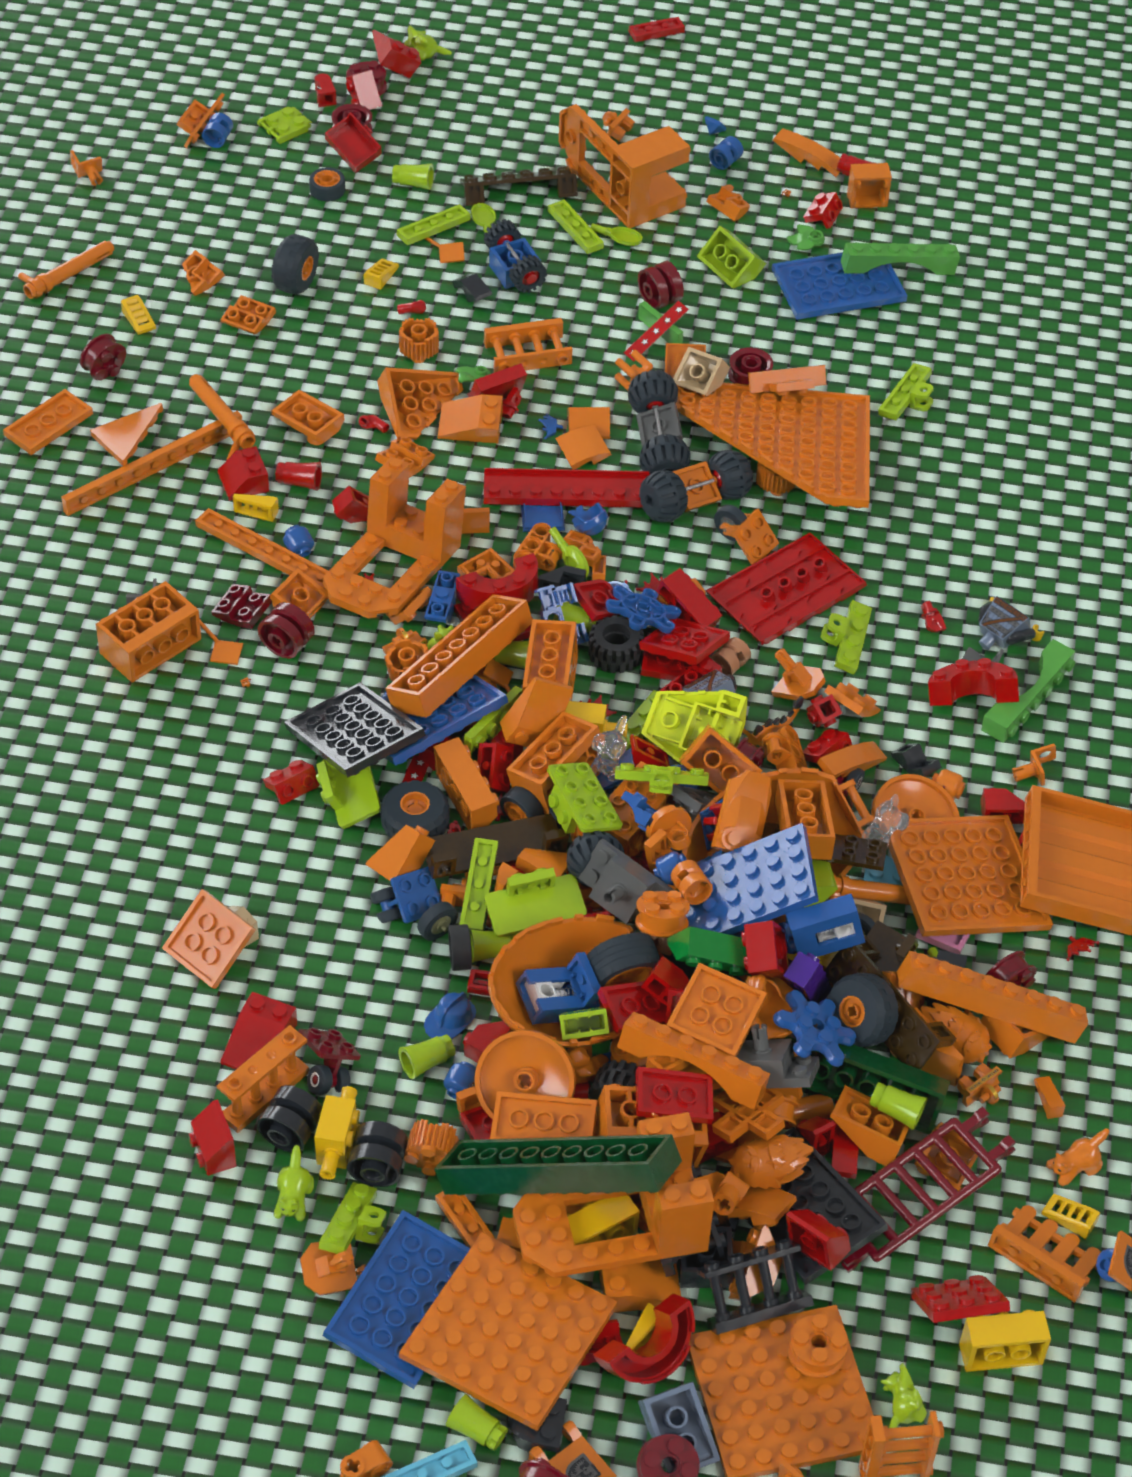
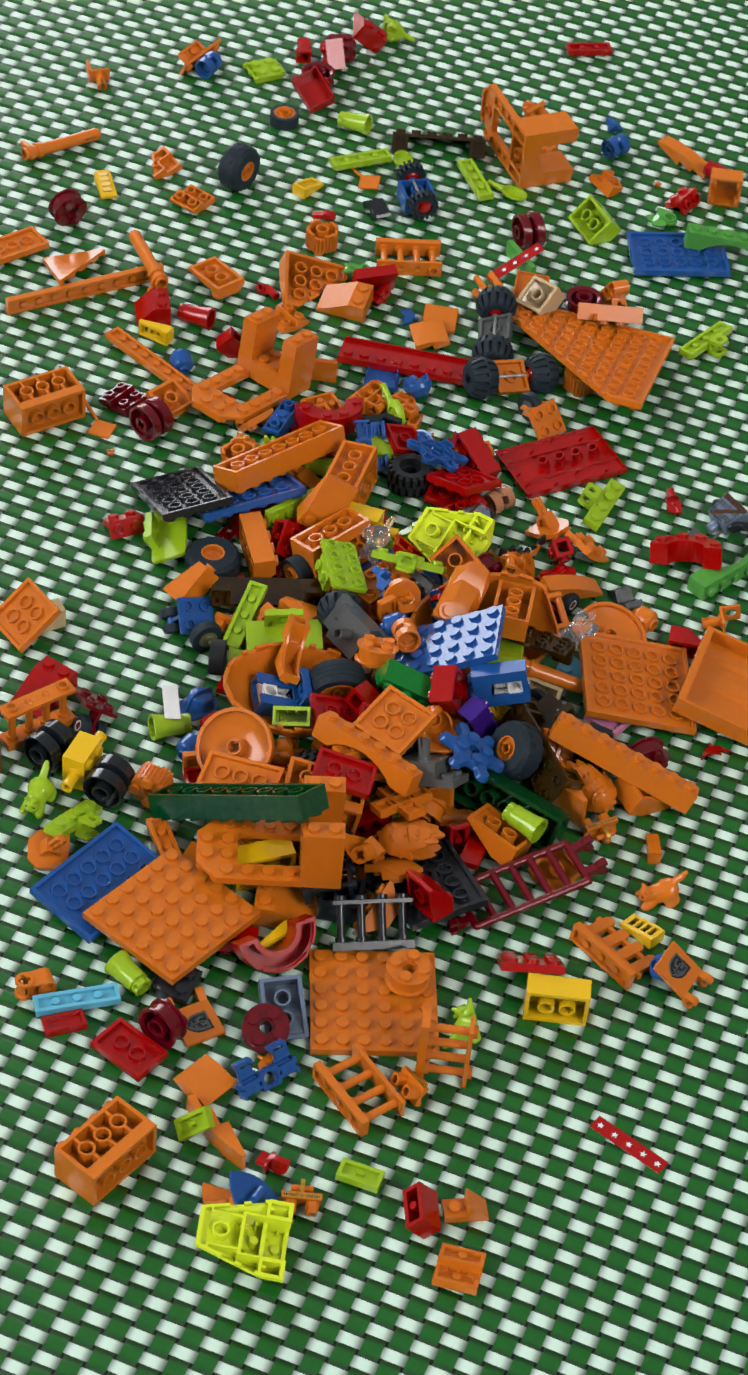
camera: 10 degrees right, 5 degrees down
none -> white sticker [162,684,181,719]
none -> orange arch [274,613,311,685]
none -> orange piece [600,279,630,306]

